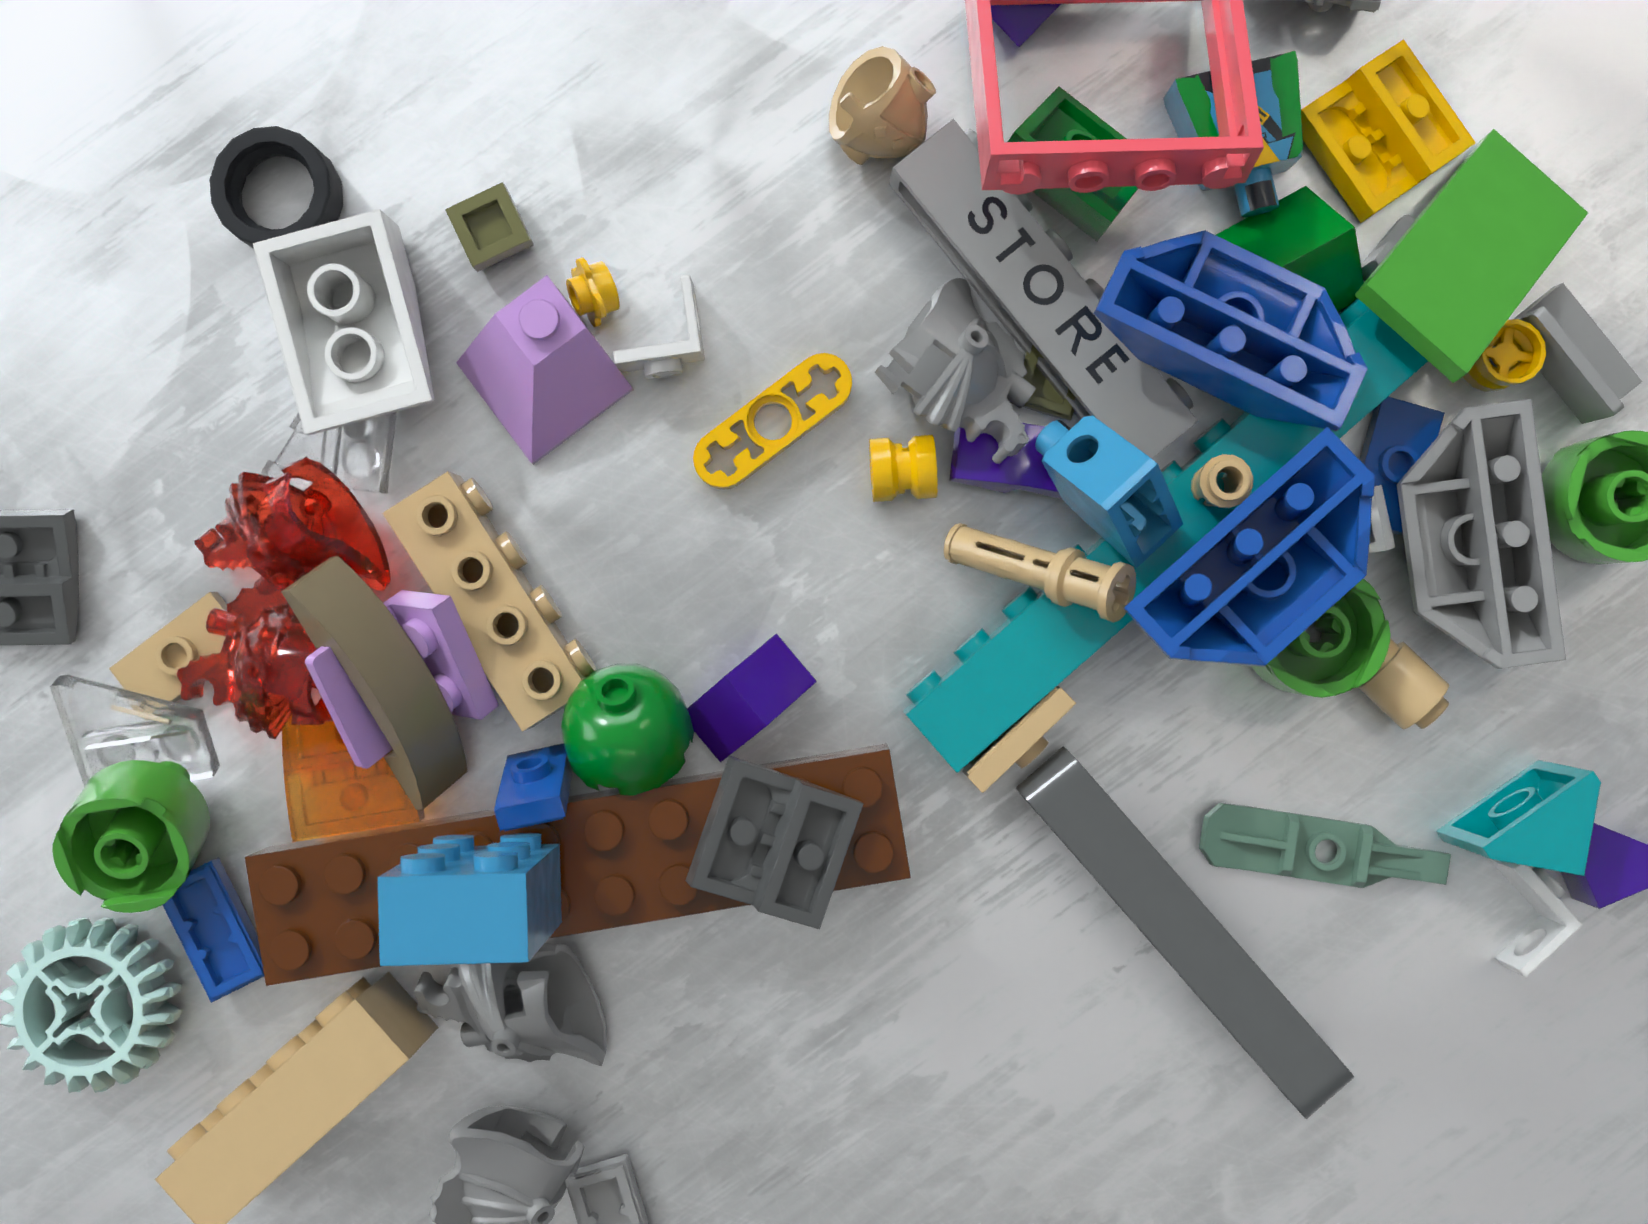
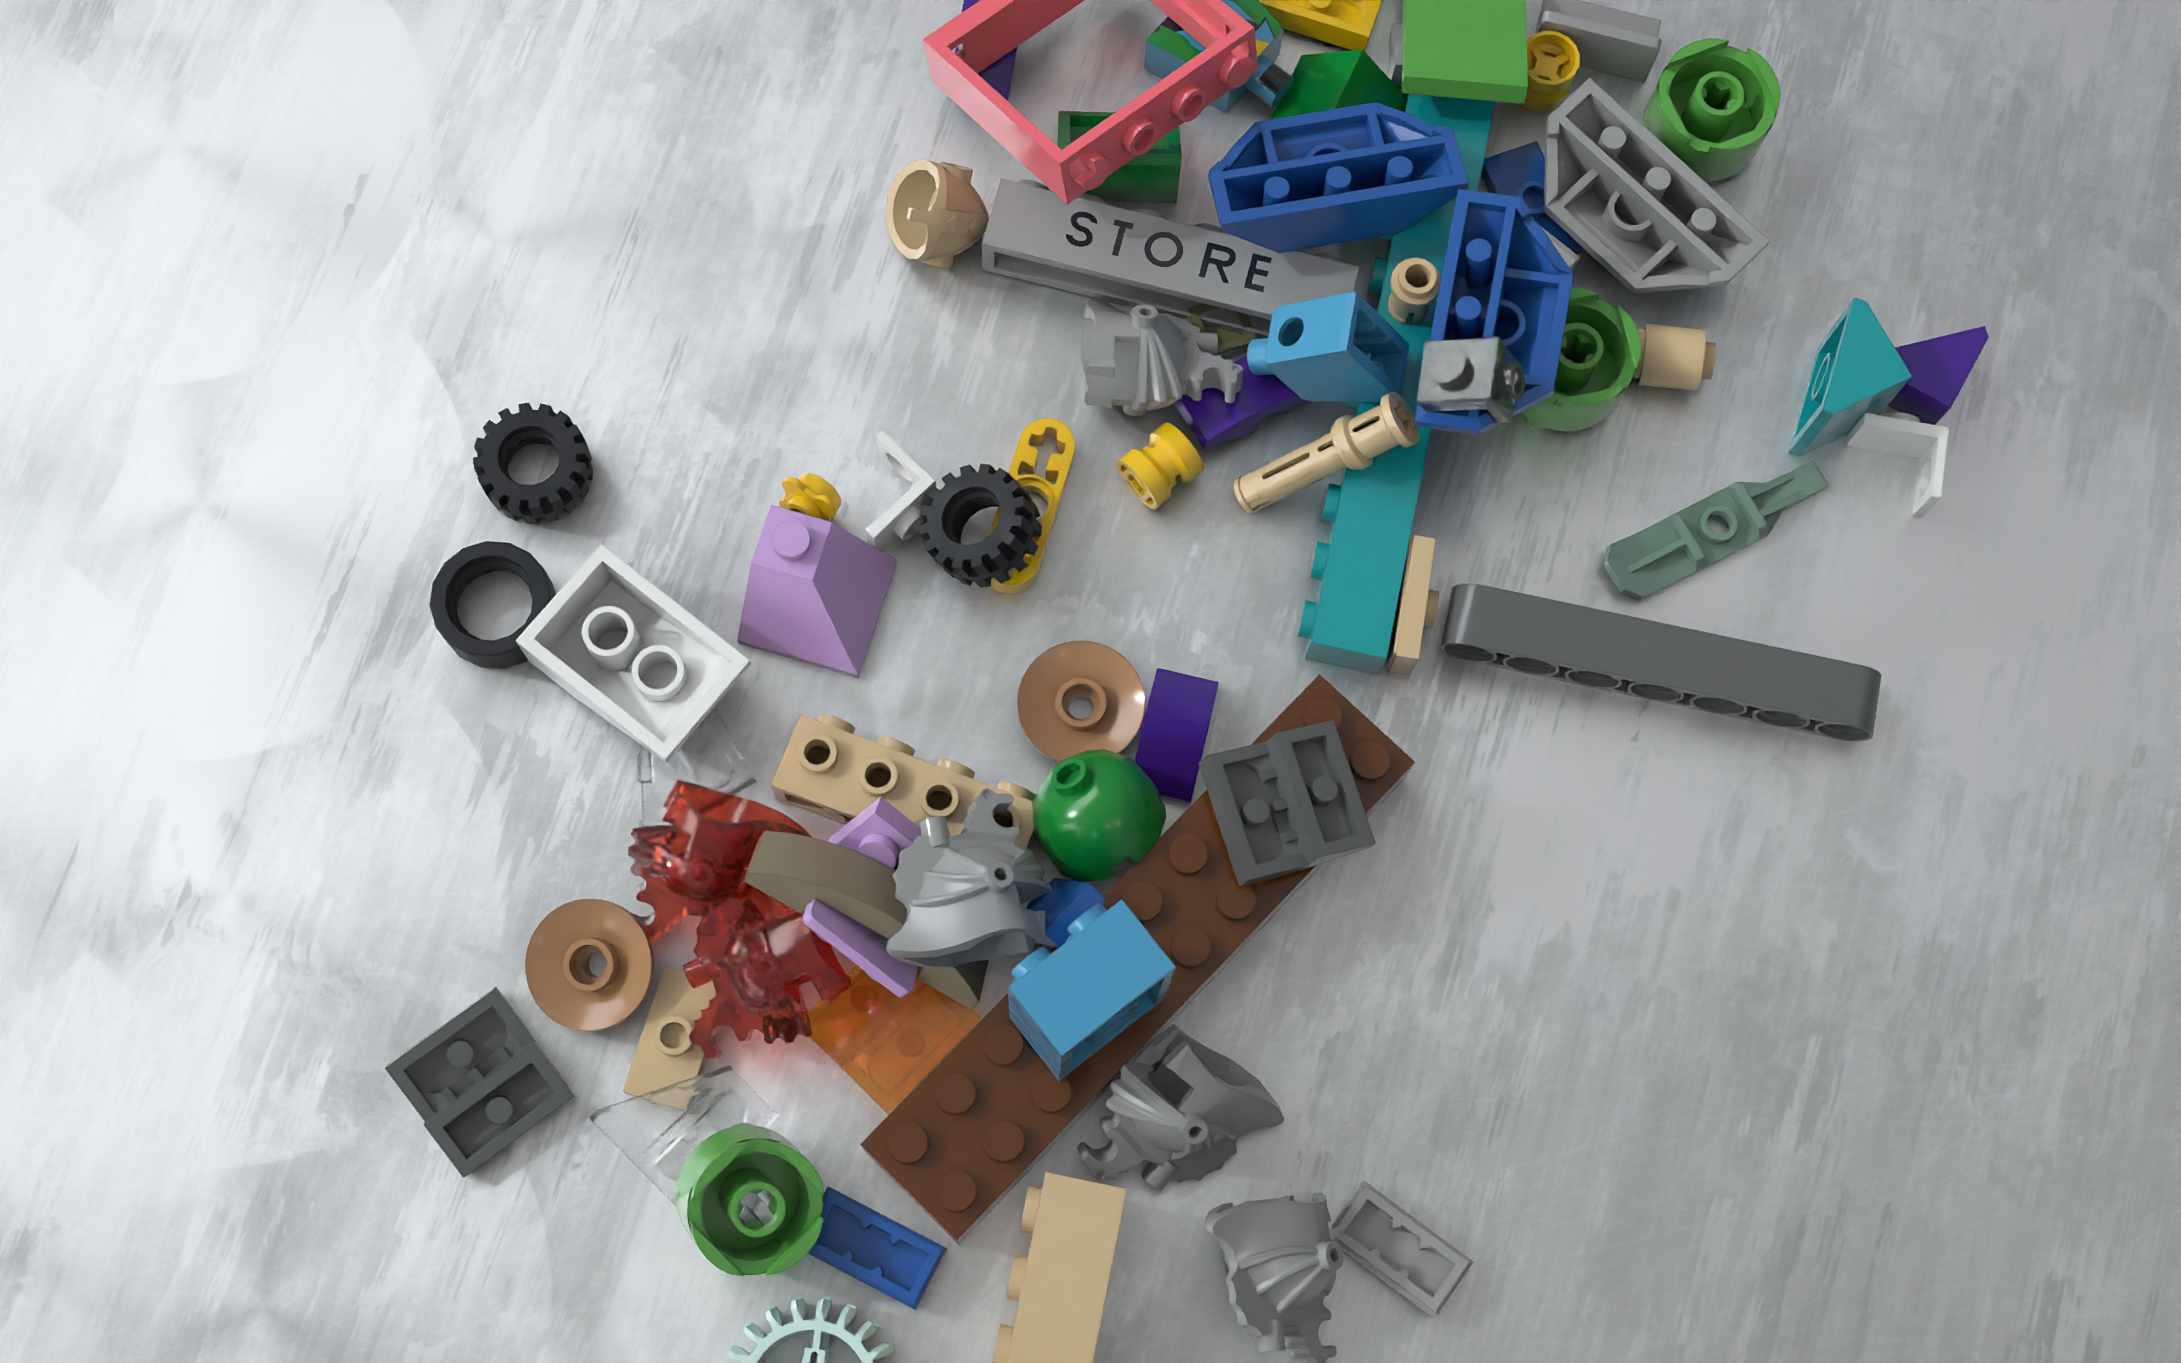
camera: 40 degrees left, 15 degrees down
olive plate [445,182,534,272] -> none
none -> black tyre [473,403,593,524]
none -> medium nougat dish [525,899,654,1031]
none -> light grey helmet [886,788,1052,968]
none -> black tyre [918,463,1042,587]
none -> medium nougat dish [1017,641,1145,763]
none -> clear smoke bracket [1417,338,1525,422]

